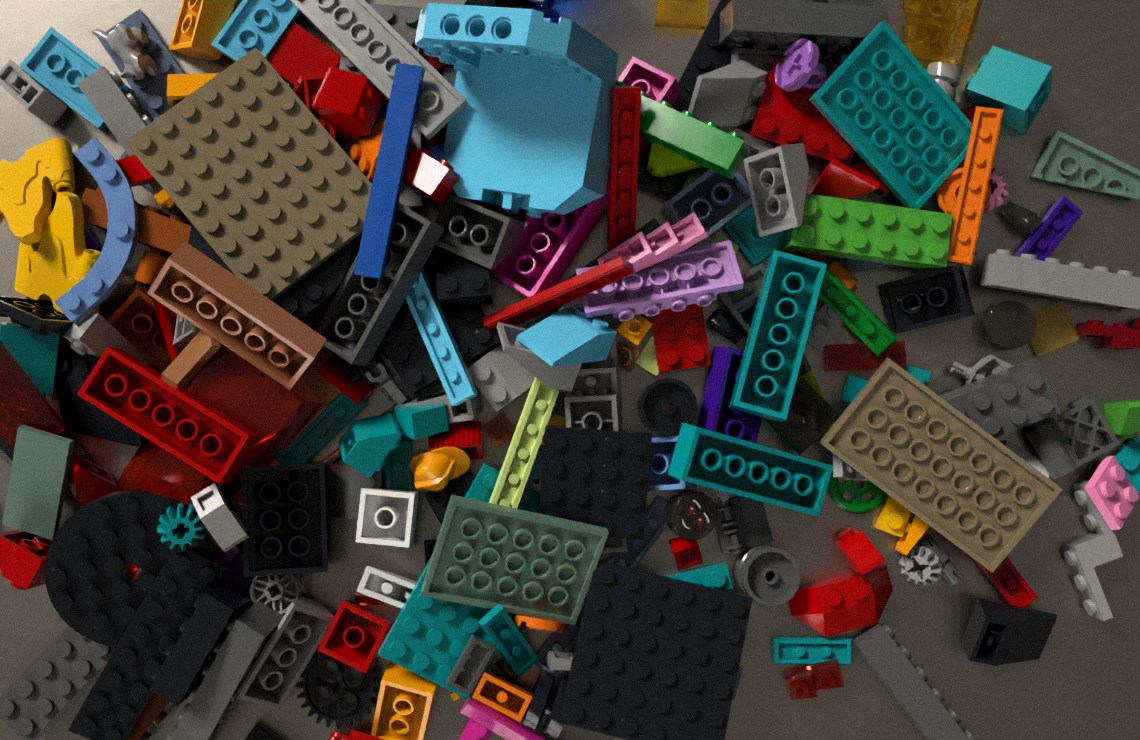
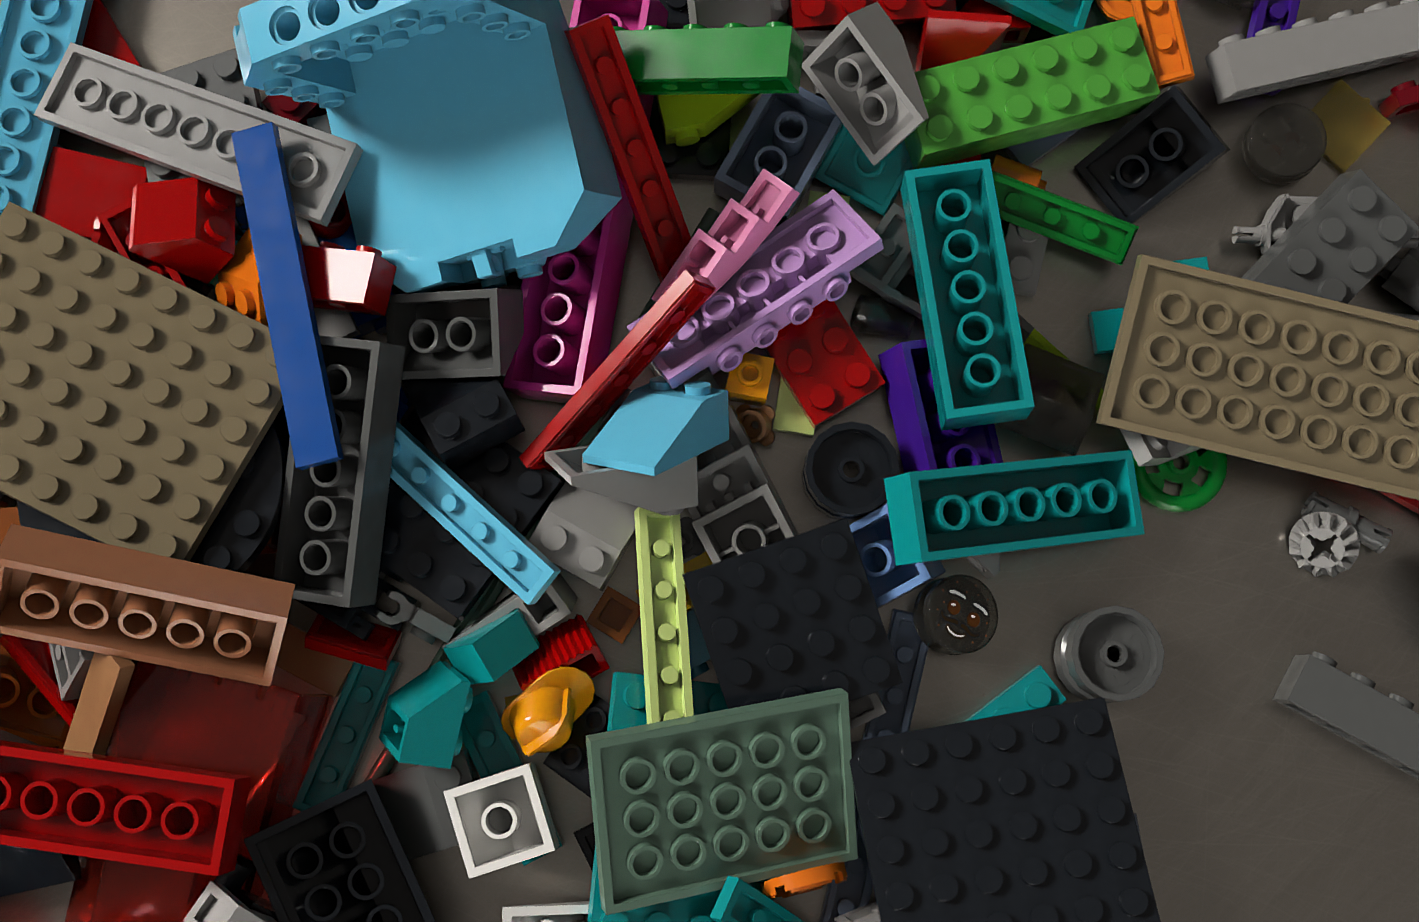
camera: 30 degrees left, 5 degrees down
red slope [669,533,703,571] -> none
dark grey hinge [709,496,774,555] -> none
teal tile [772,636,852,665] -> none
clear red slope [785,659,844,700] -> none
red wedge [788,564,893,637] -> none
clear red plate [825,341,906,371] -> none
red slope [834,528,885,575] -> none
yellow plate [875,495,911,538] -> none
light orange slope [895,512,930,555] -> none

